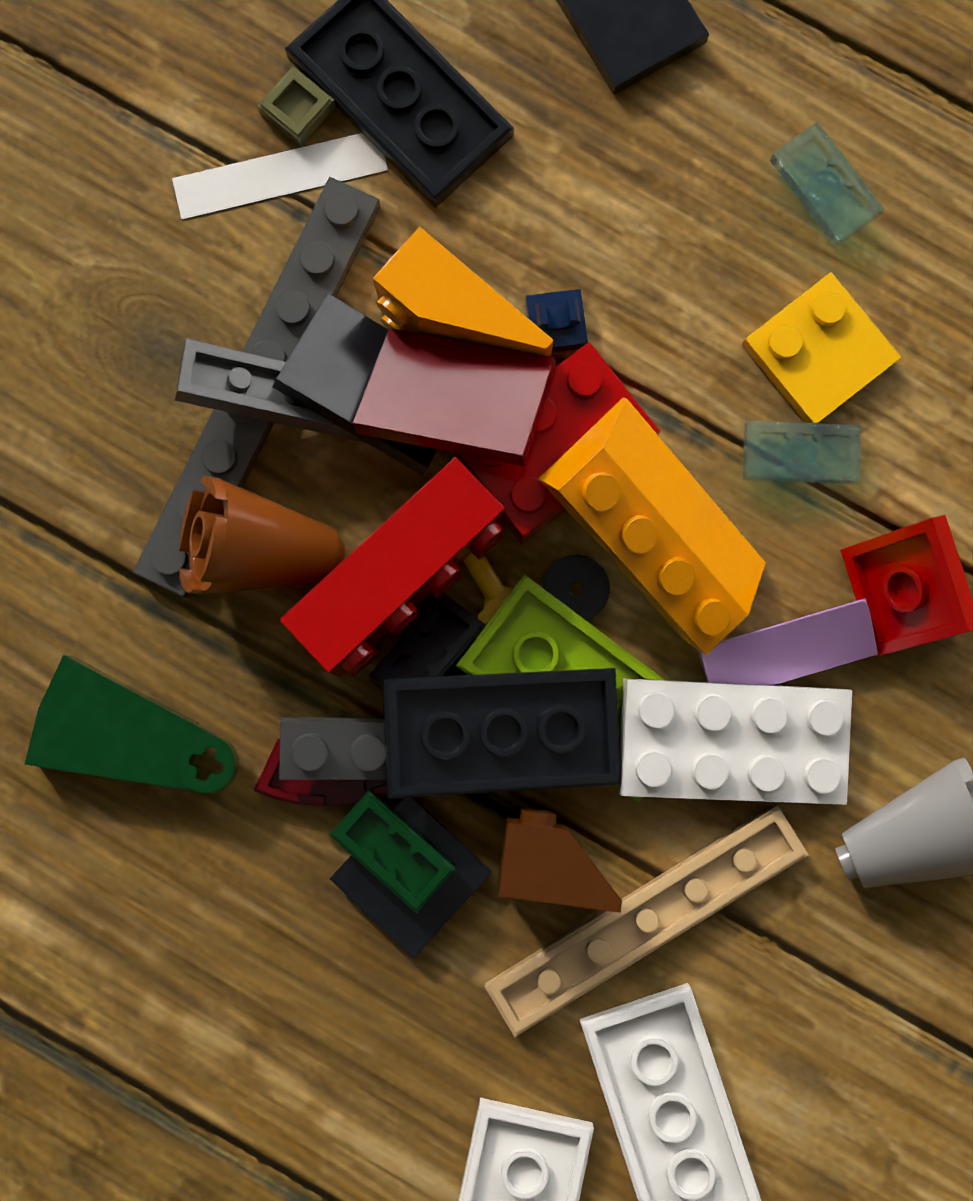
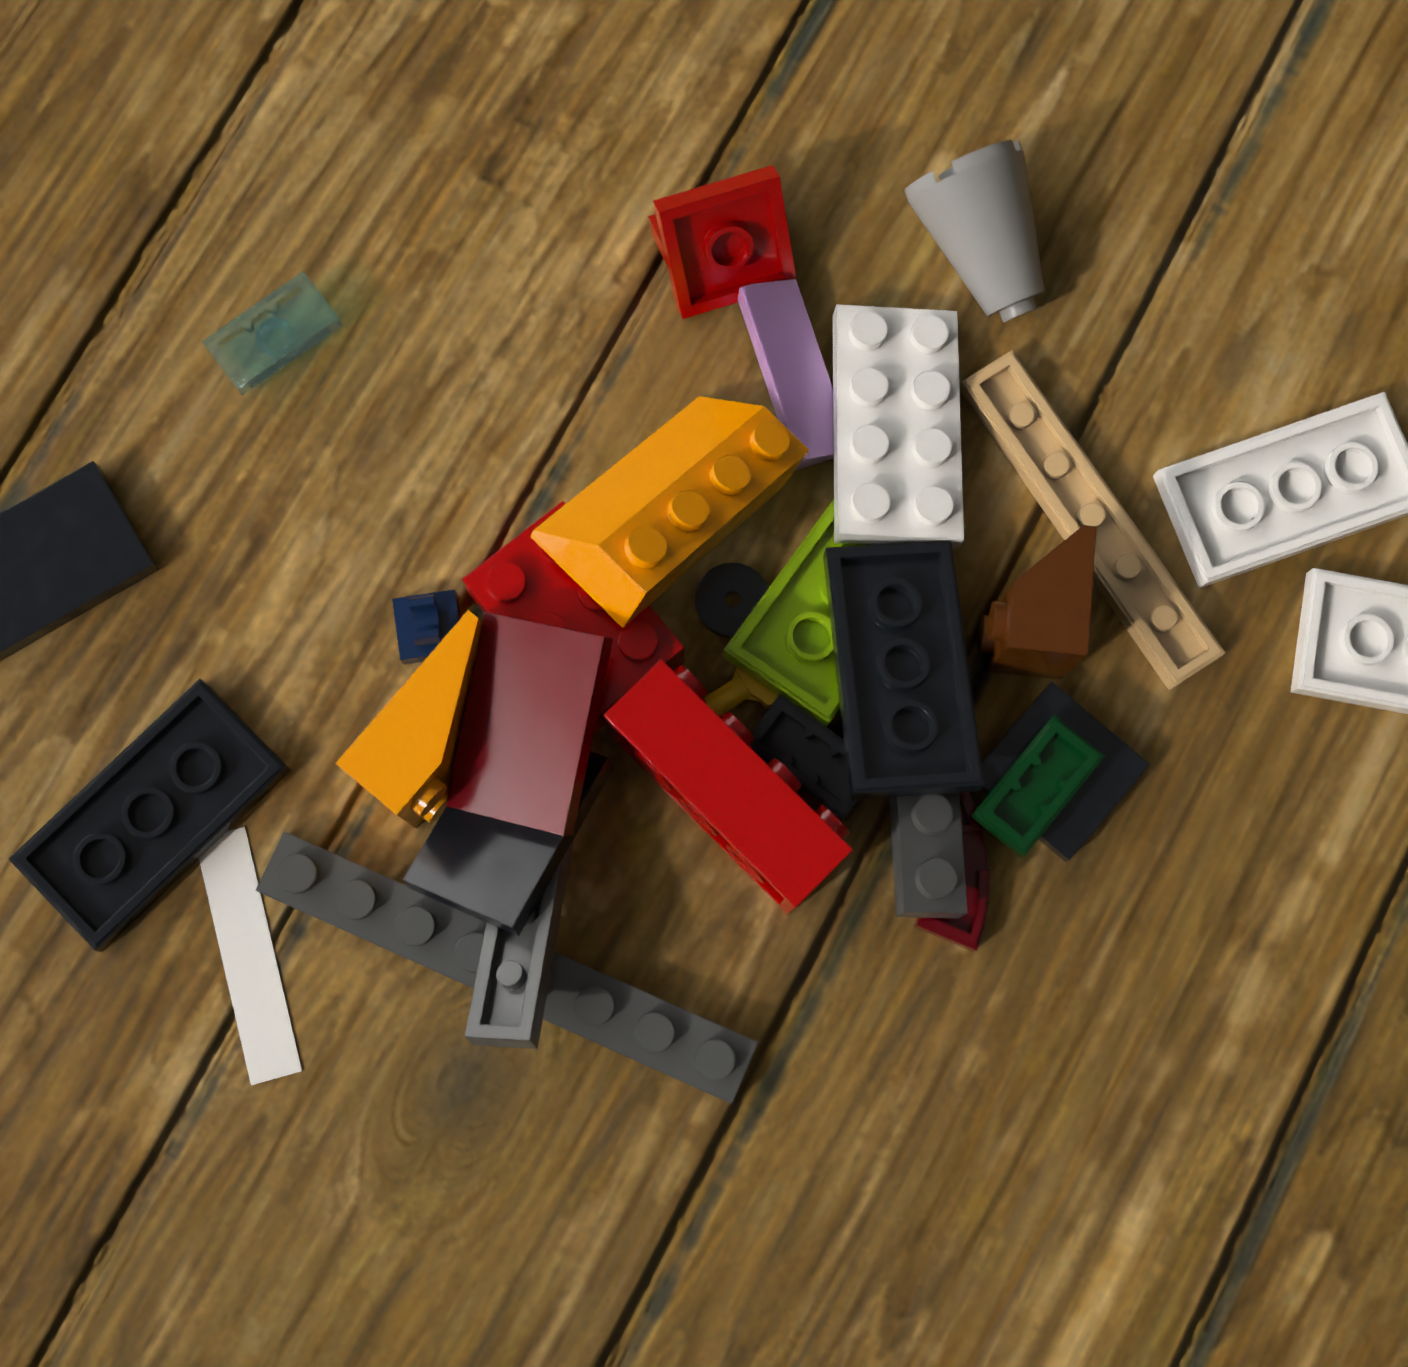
camera: 95 degrees left, 5 degrees down
dark green piece [24,655,239,793] -> none
dark orange cone [179,476,345,594] -> none
olive tile [257,66,336,148] -> none
yellow plate [741,272,901,430] -> none
clear light blue plate [743,421,860,484] -> none

